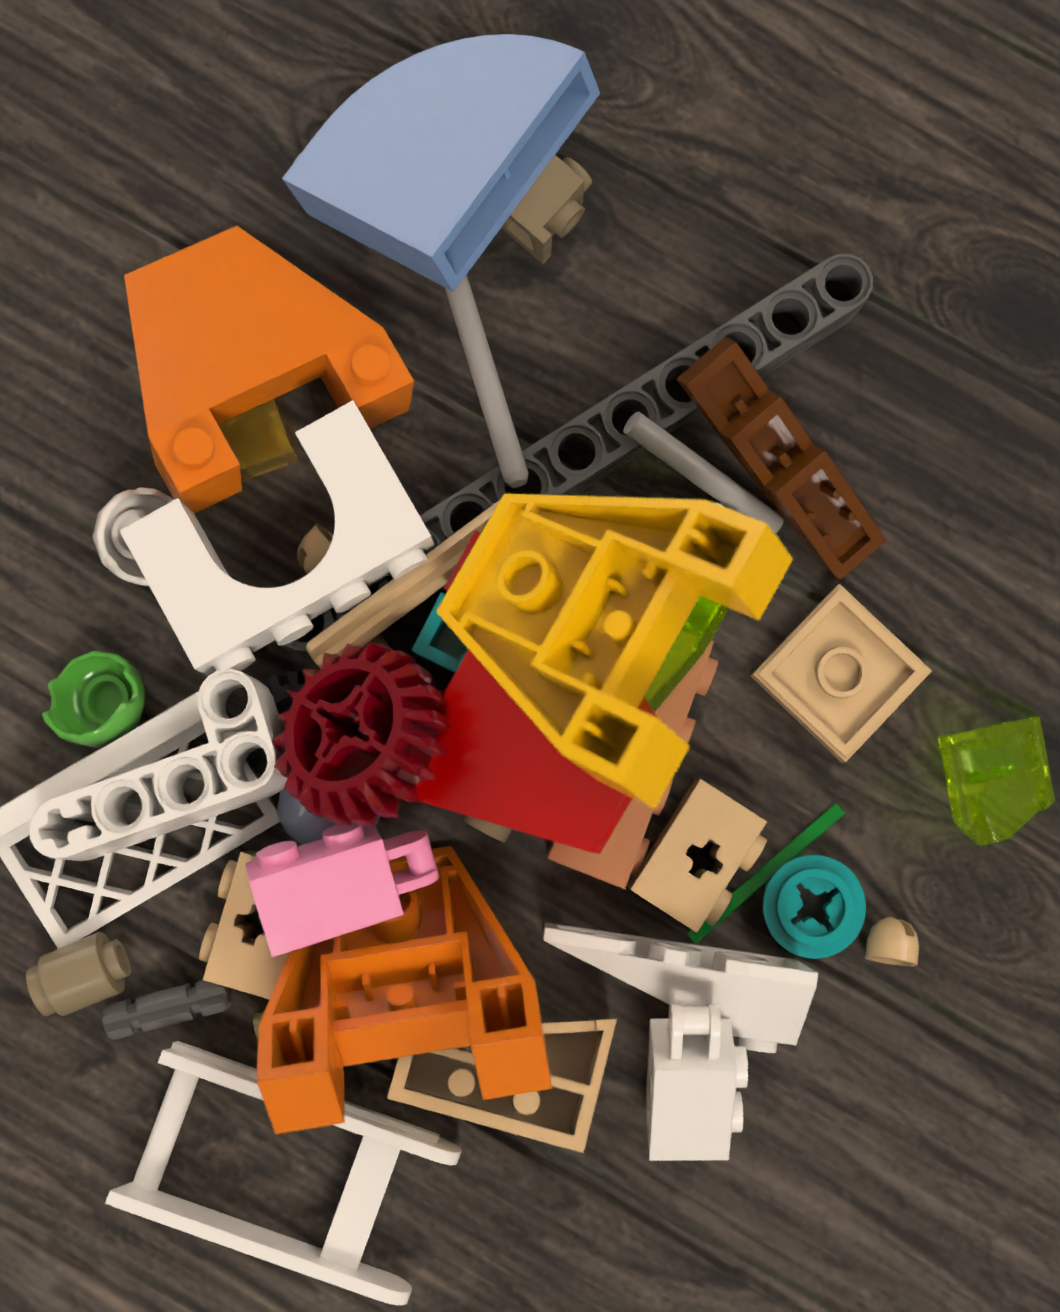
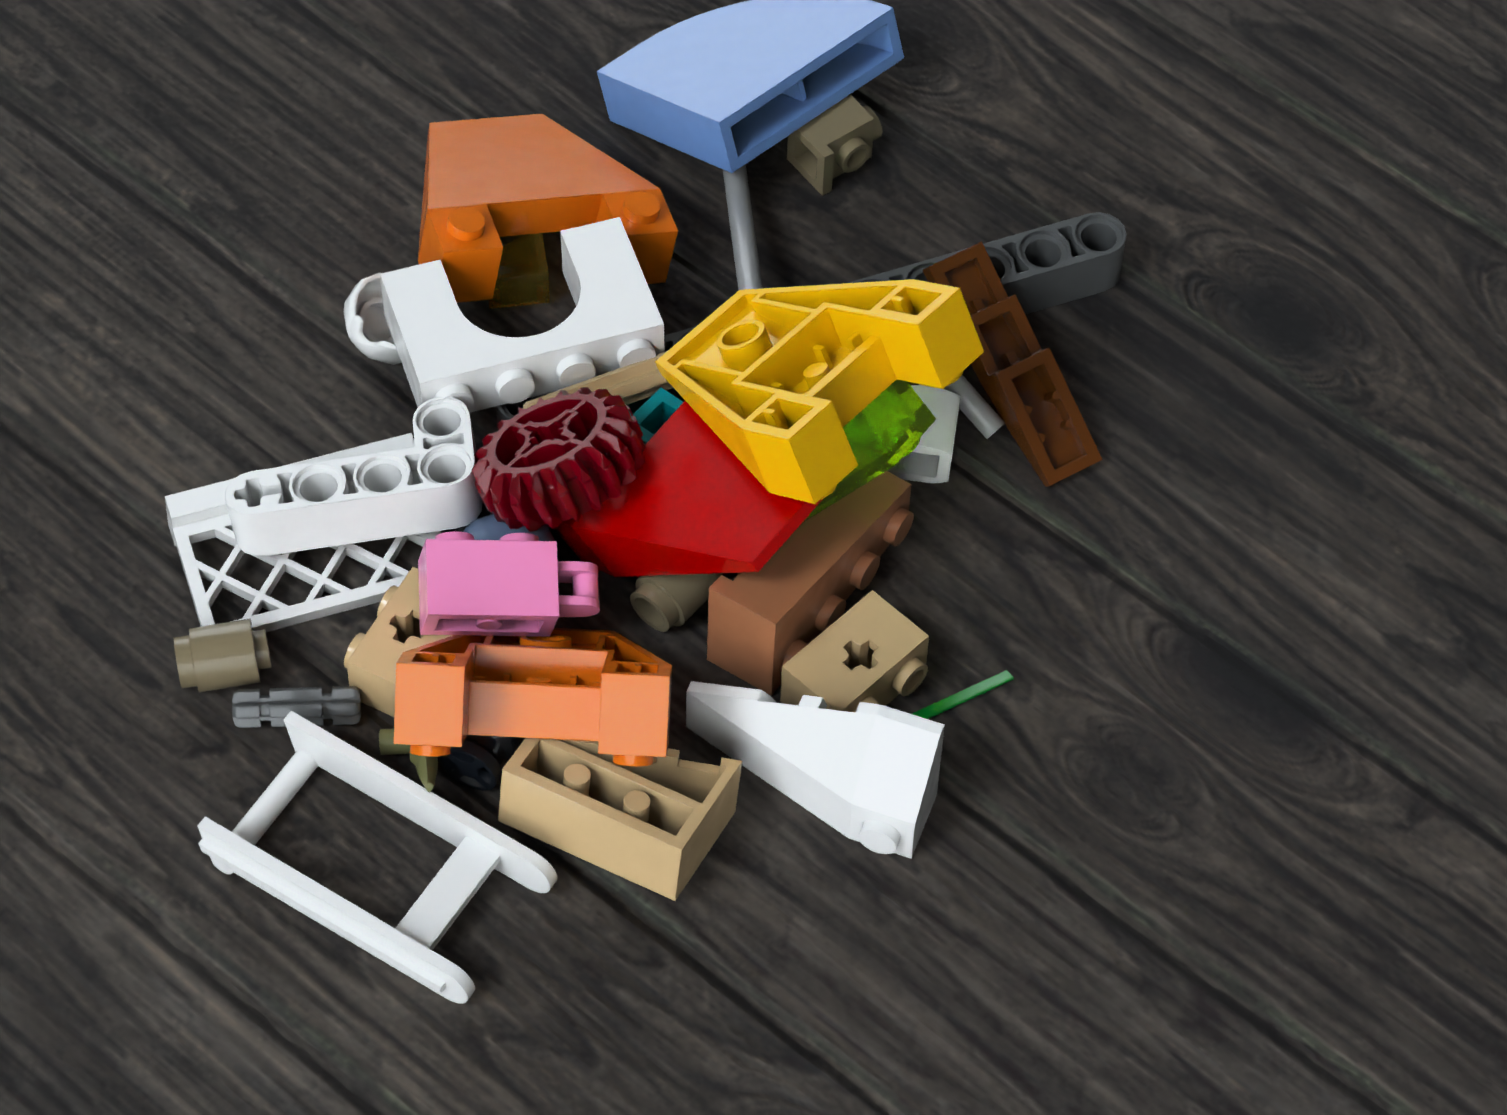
camera: 10 degrees right, 30 degrees down
bright green hair [42,651,145,748] -> none
white brick [645,1004,748,1161] -> none
tan tile [750,584,932,763] -> none
teal gear [761,855,866,959] -> none
tan hinge [865,917,919,966] -> none
clear neon green slope [938,716,1055,846] -> none

